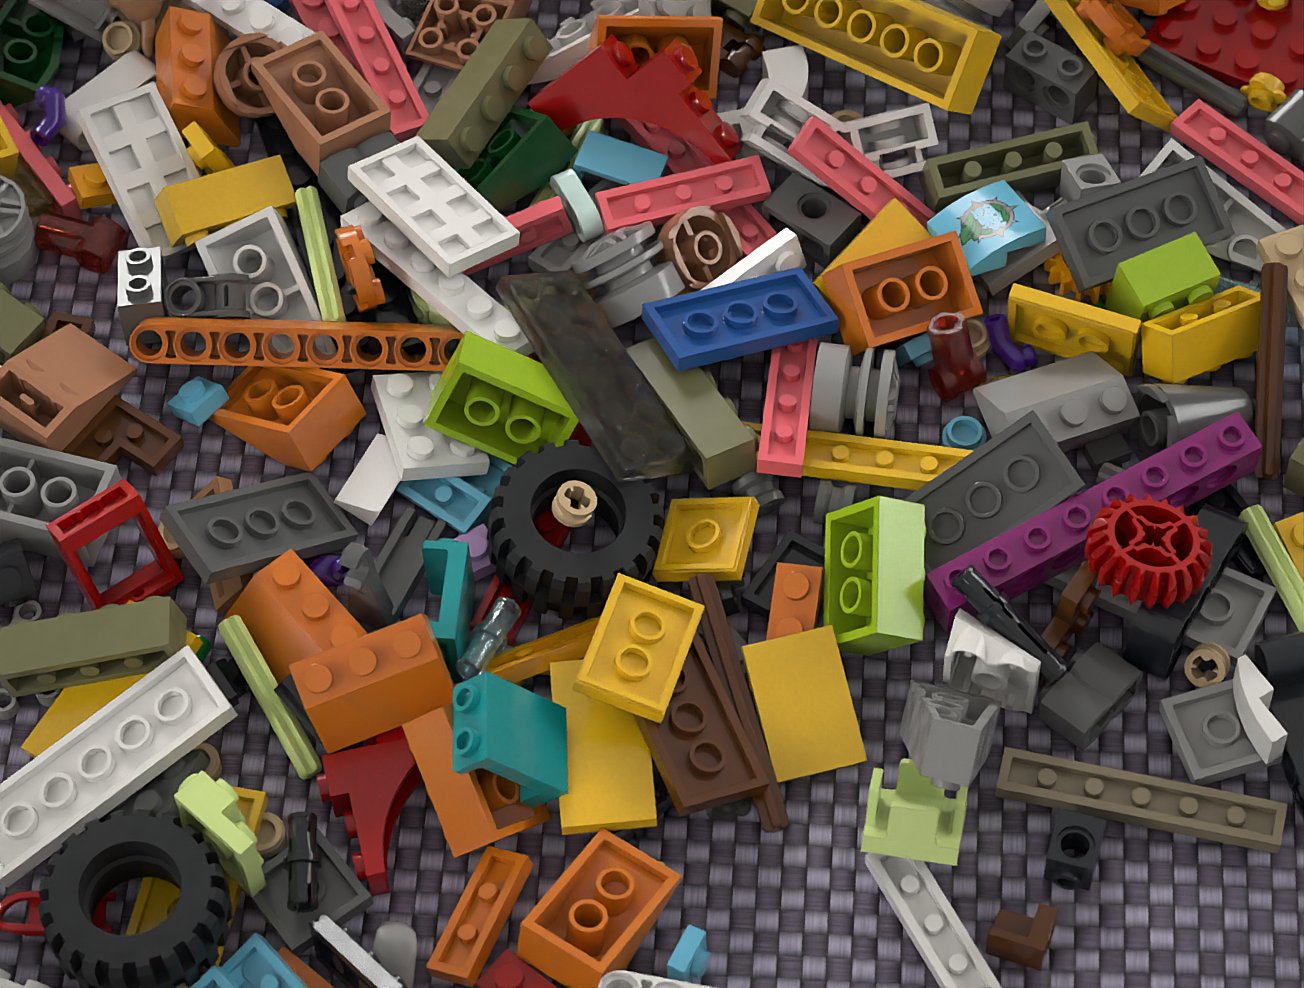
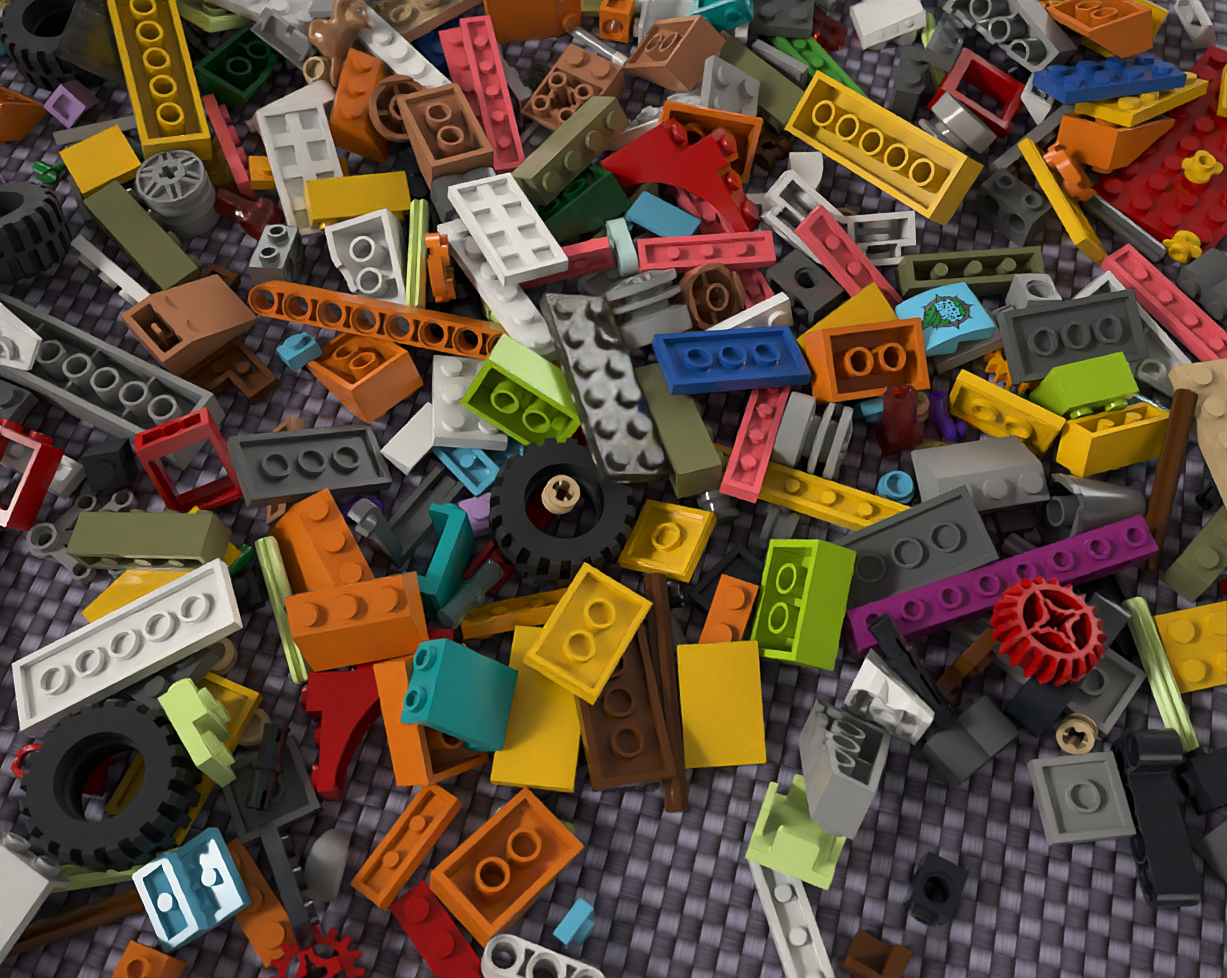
camera: 10 degrees right, 5 degrees up
dark purple arm [30,86,66,147] -> none
dark grey piece [163,273,250,319] -> none
yellow plate [181,121,236,175] -> none
dark tan plate [995,747,1288,854] -> none
white slope [1232,654,1288,765] -> none

